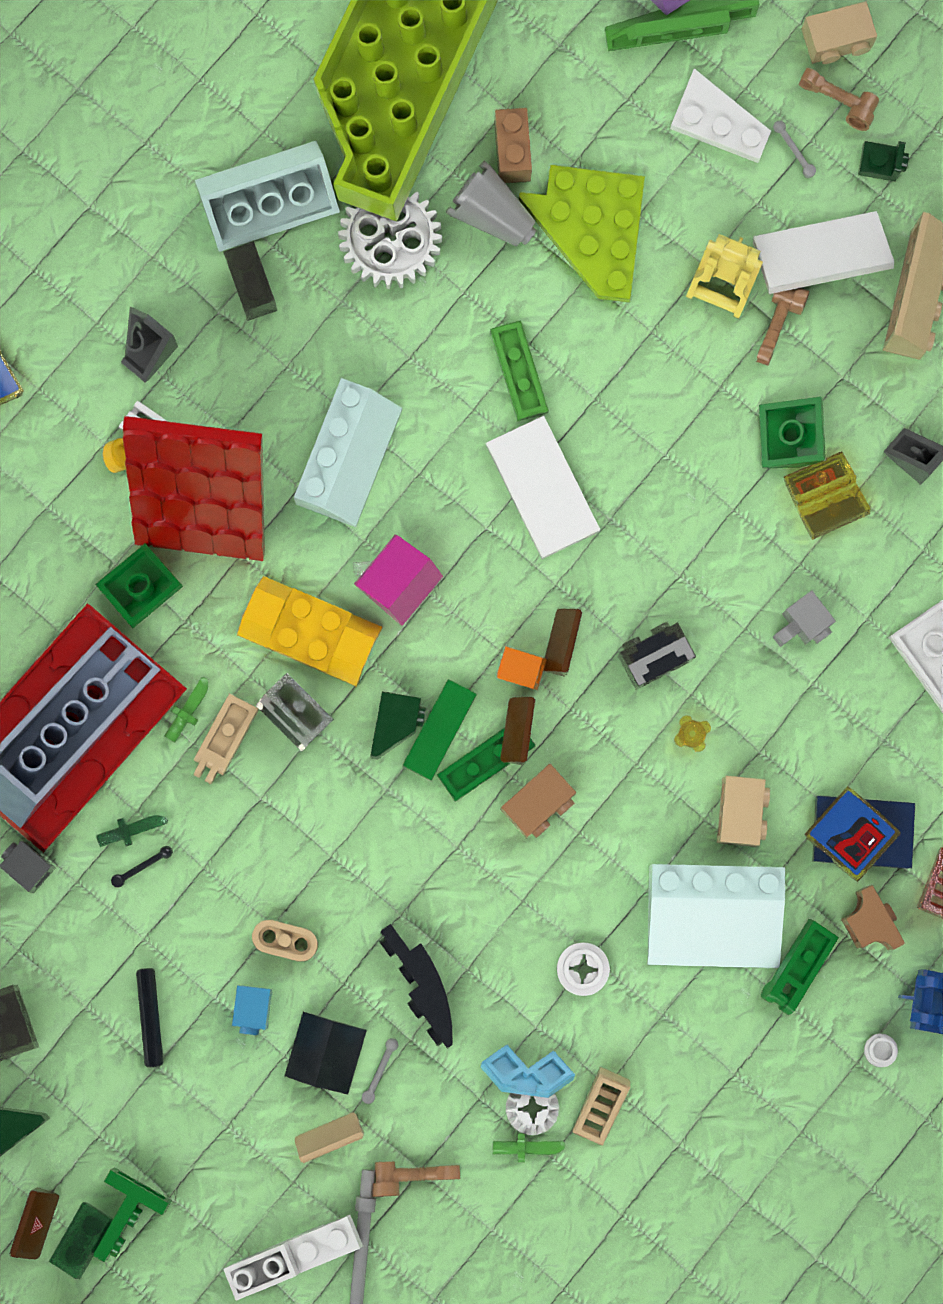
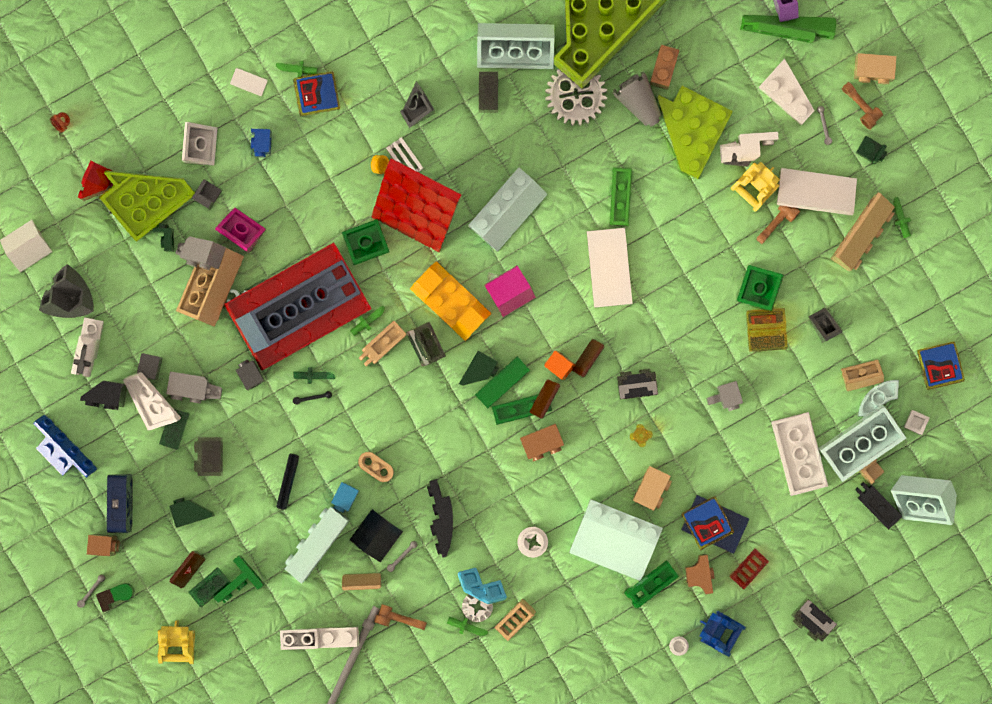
camera: 30 degrees right, 5 degrees up
none -> light aqua slope [285,507,350,584]
none -> white plate [720,132,779,167]

